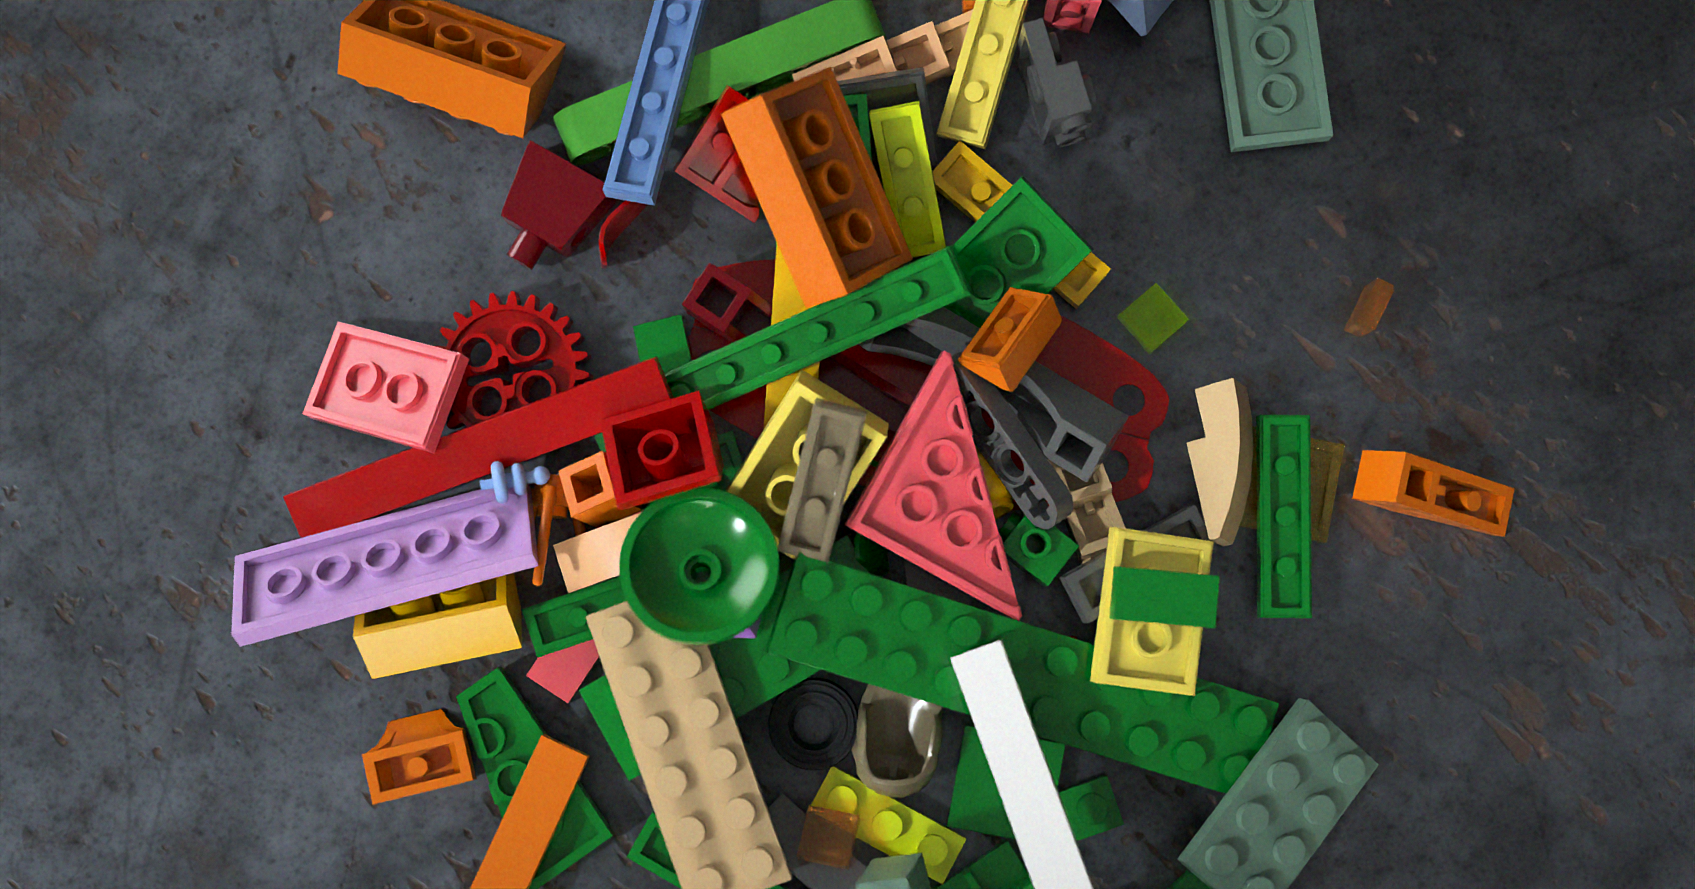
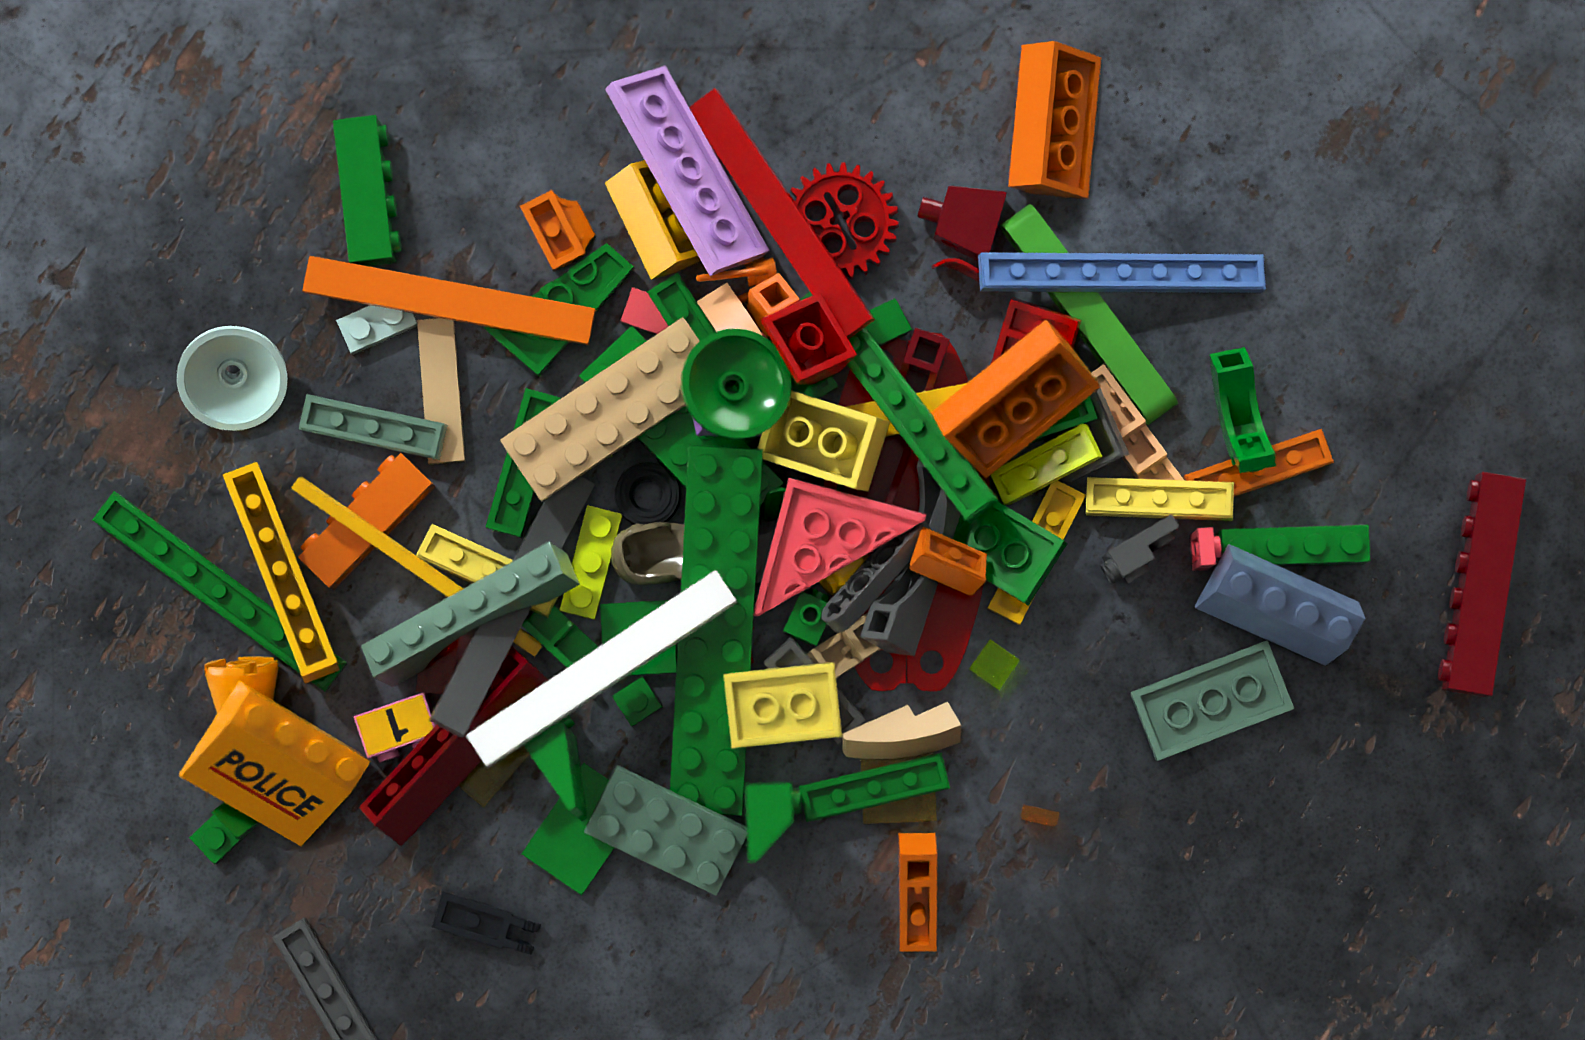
camera: 75 degrees right, 0 degrees up
coral tile [302,321,469,453] -> none
light blue hair [480,461,550,504] -> none
dark tan tile [777,398,867,563] -> none
clear orange tile [797,805,860,870] -> none
green tile [1109,566,1220,628] -> none
none -> green slope [745,783,800,861]

